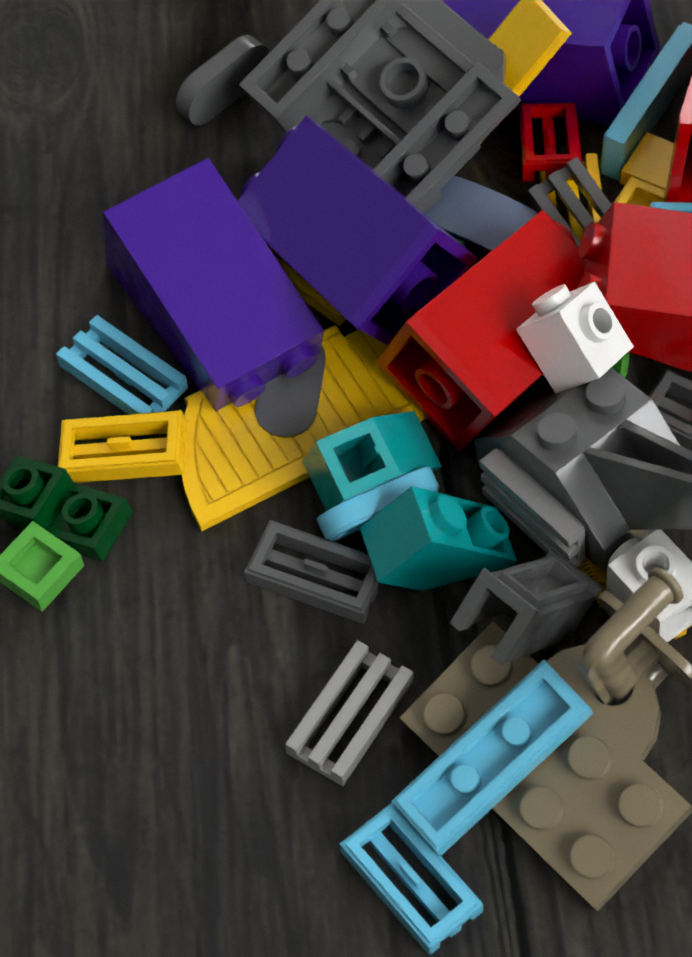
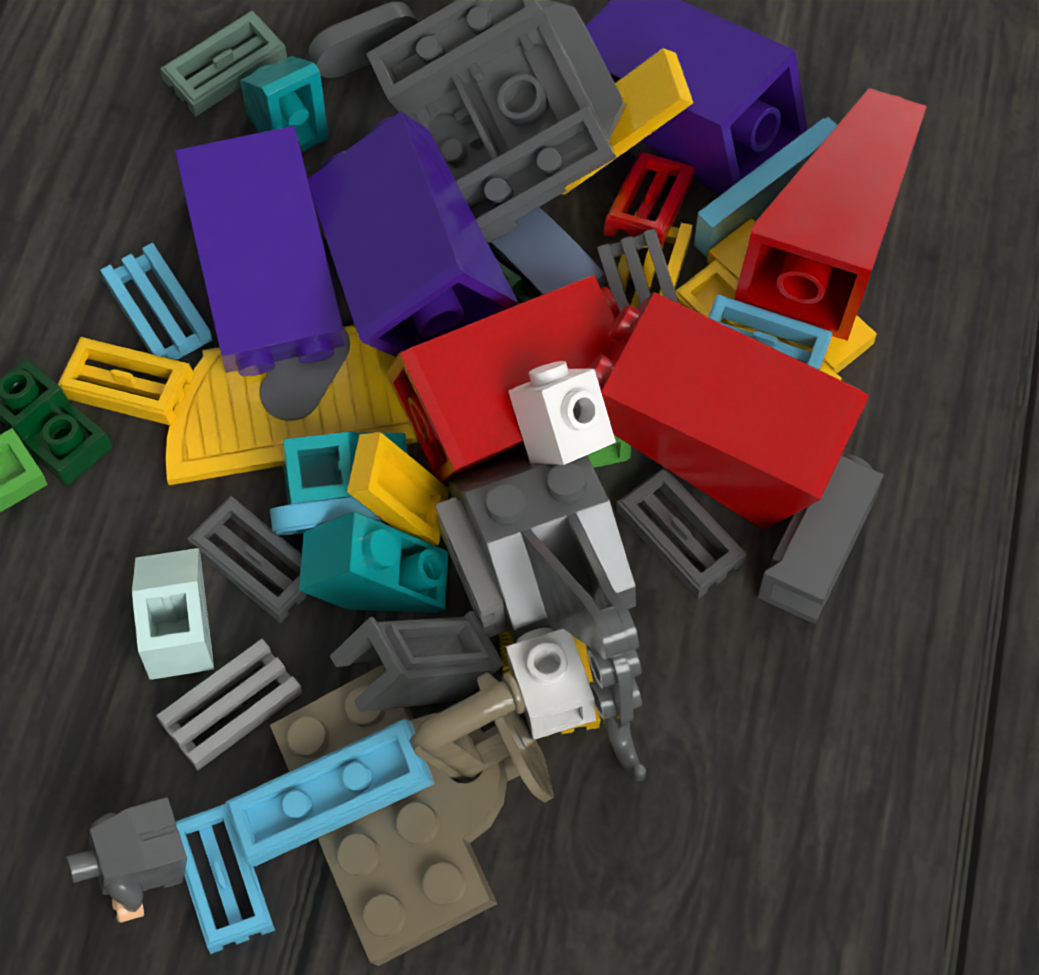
camera: 15 degrees right, 5 degrees up
none -> dark grey piece [65,797,187,923]
none -> light aqua slope [132,548,214,680]
none -> sand green tile [160,11,287,117]
none -> teal slope [240,56,329,152]
none -> yellow tile [347,432,449,546]

